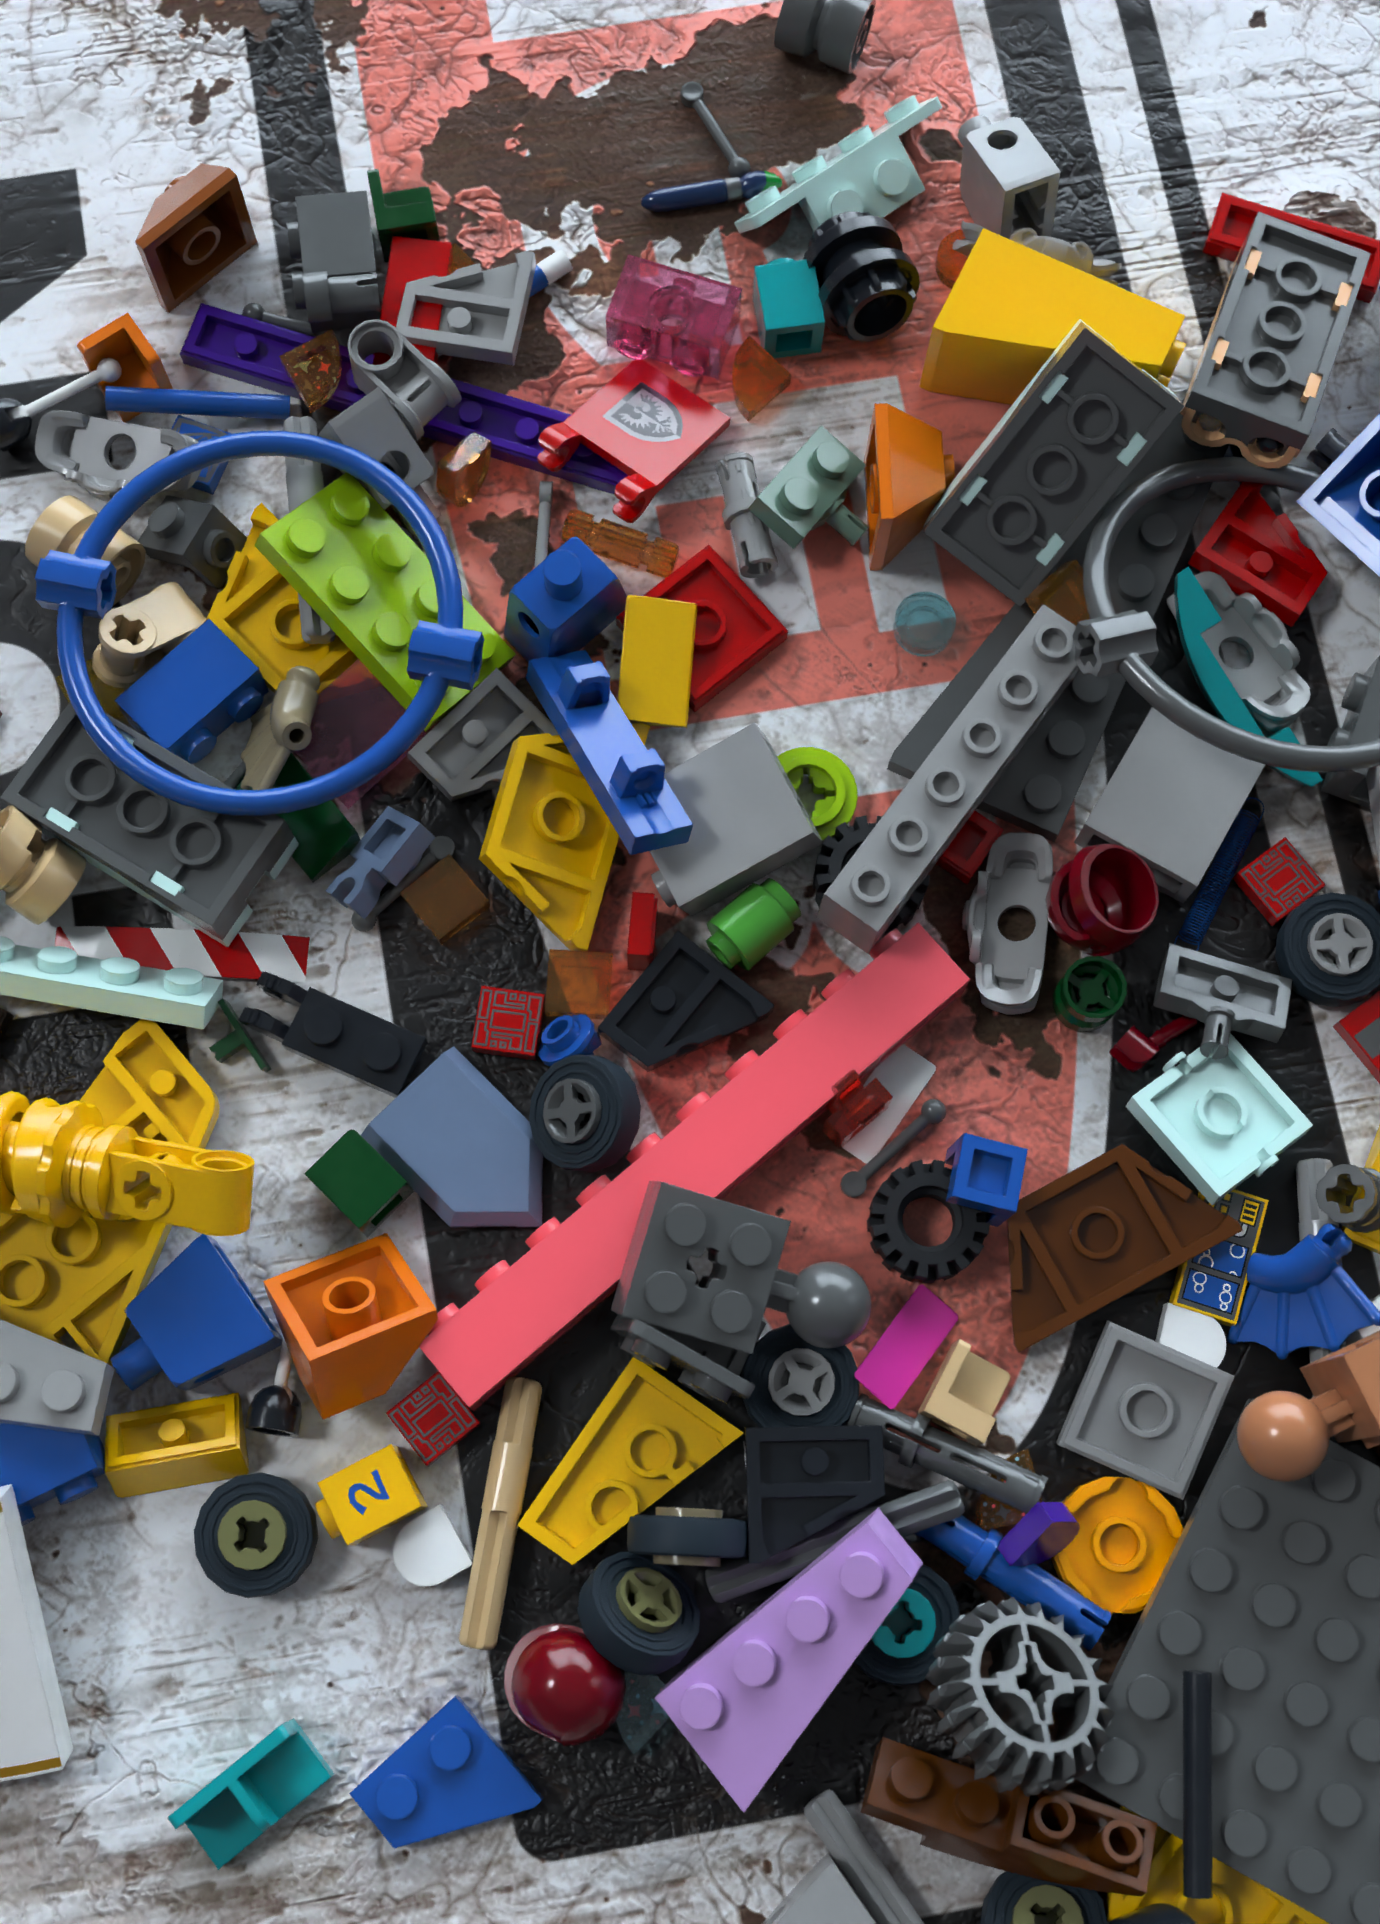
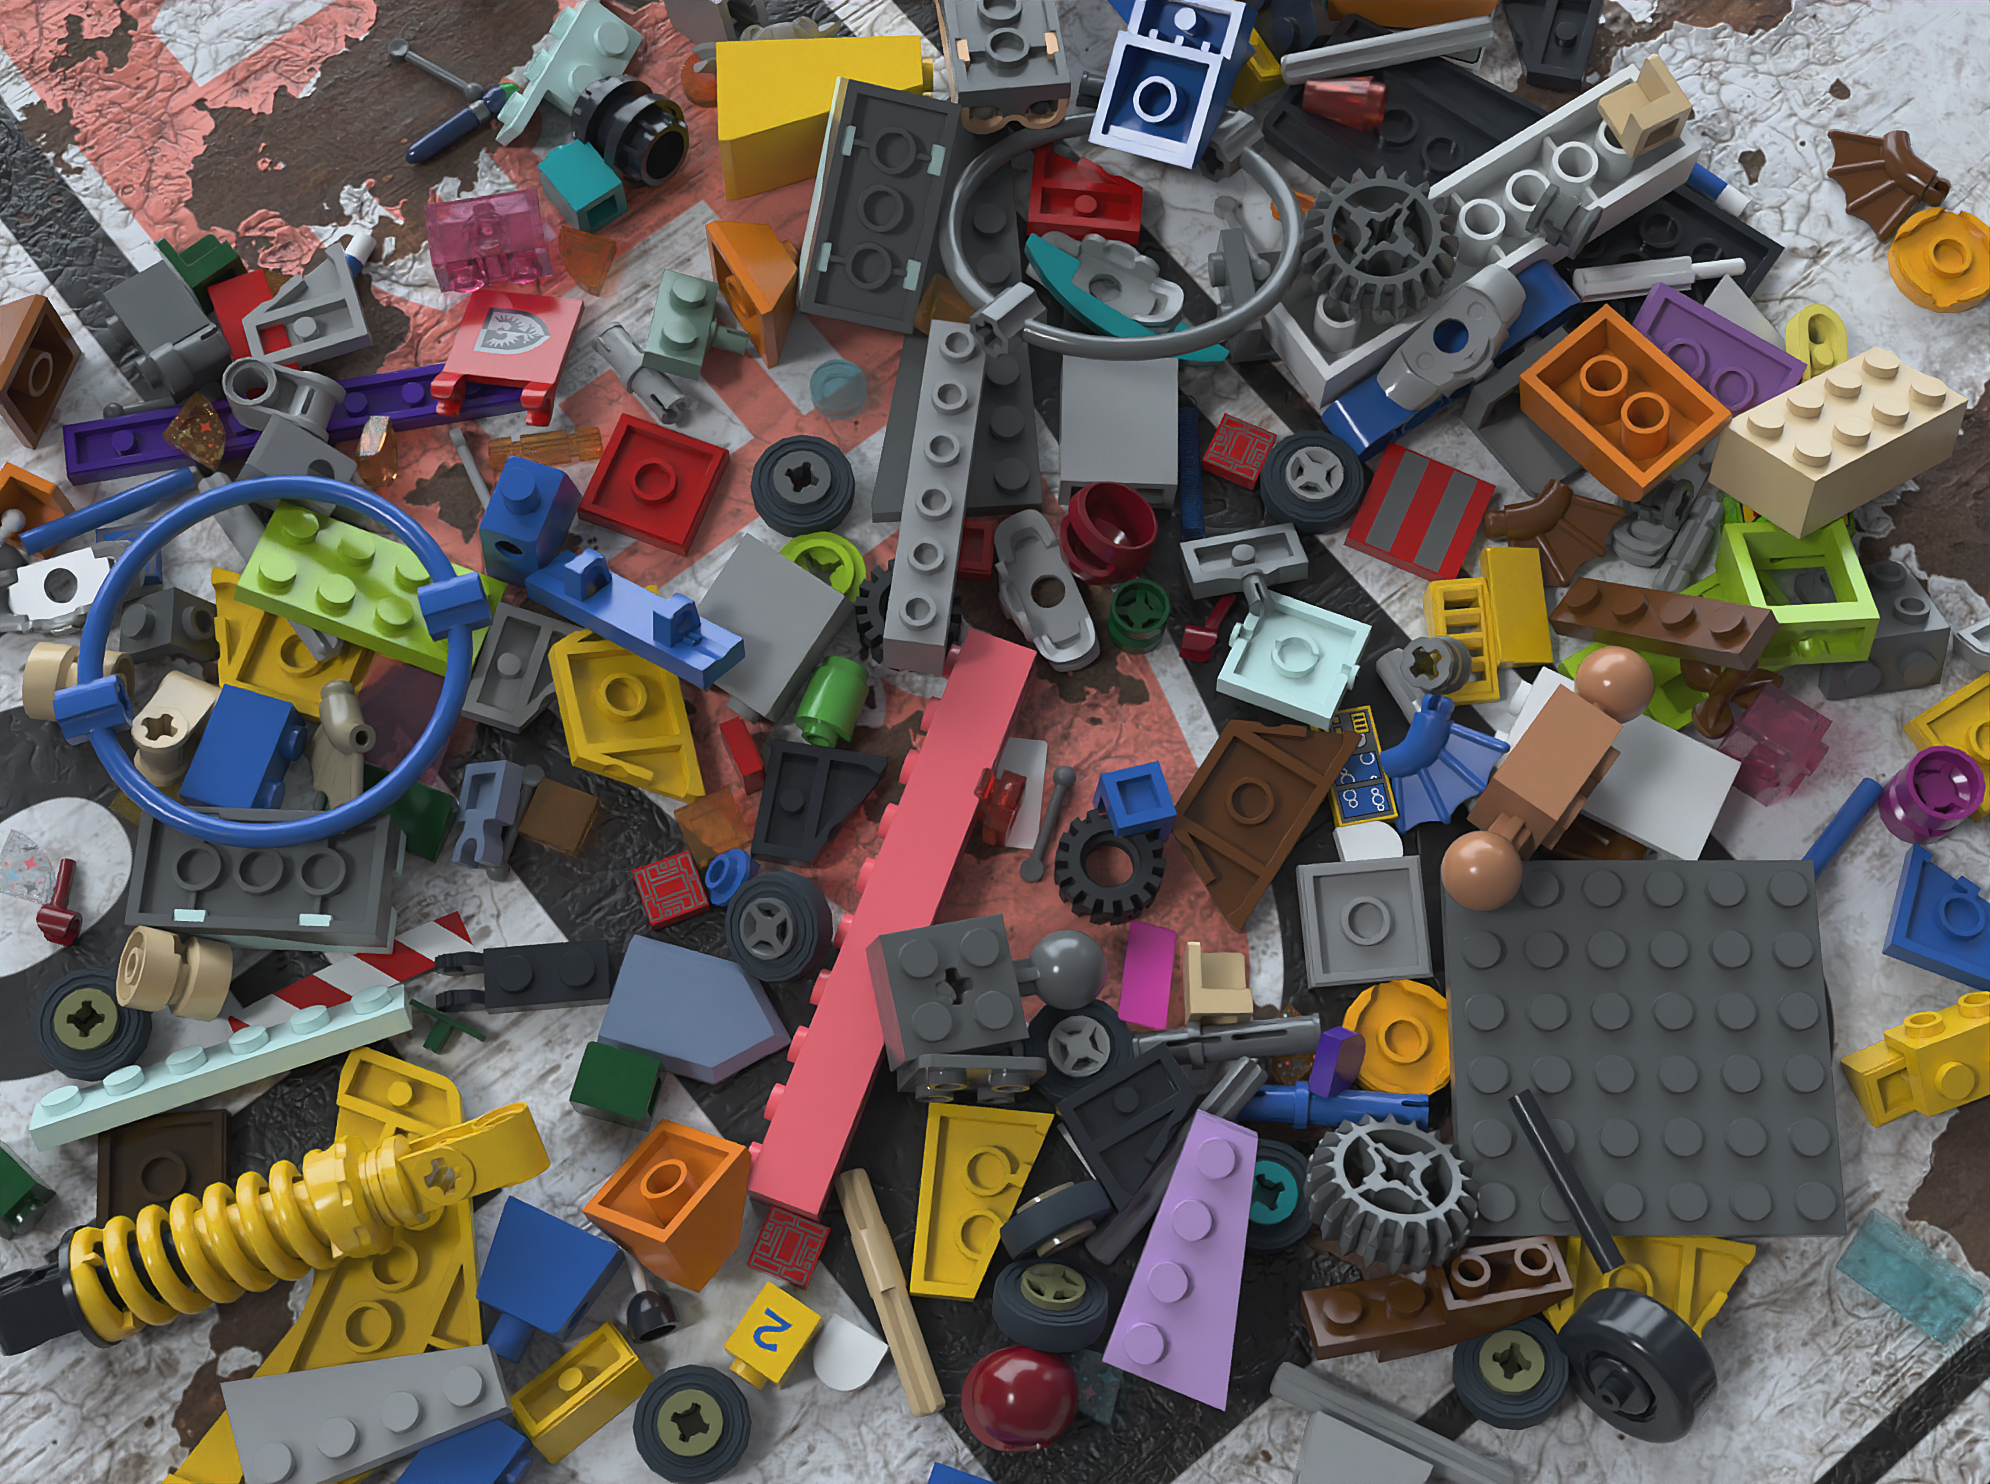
camera: 30 degrees left, 5 degrees down
yellow slope [617,595,697,728] -> none
none -> black wheel [750,435,855,538]

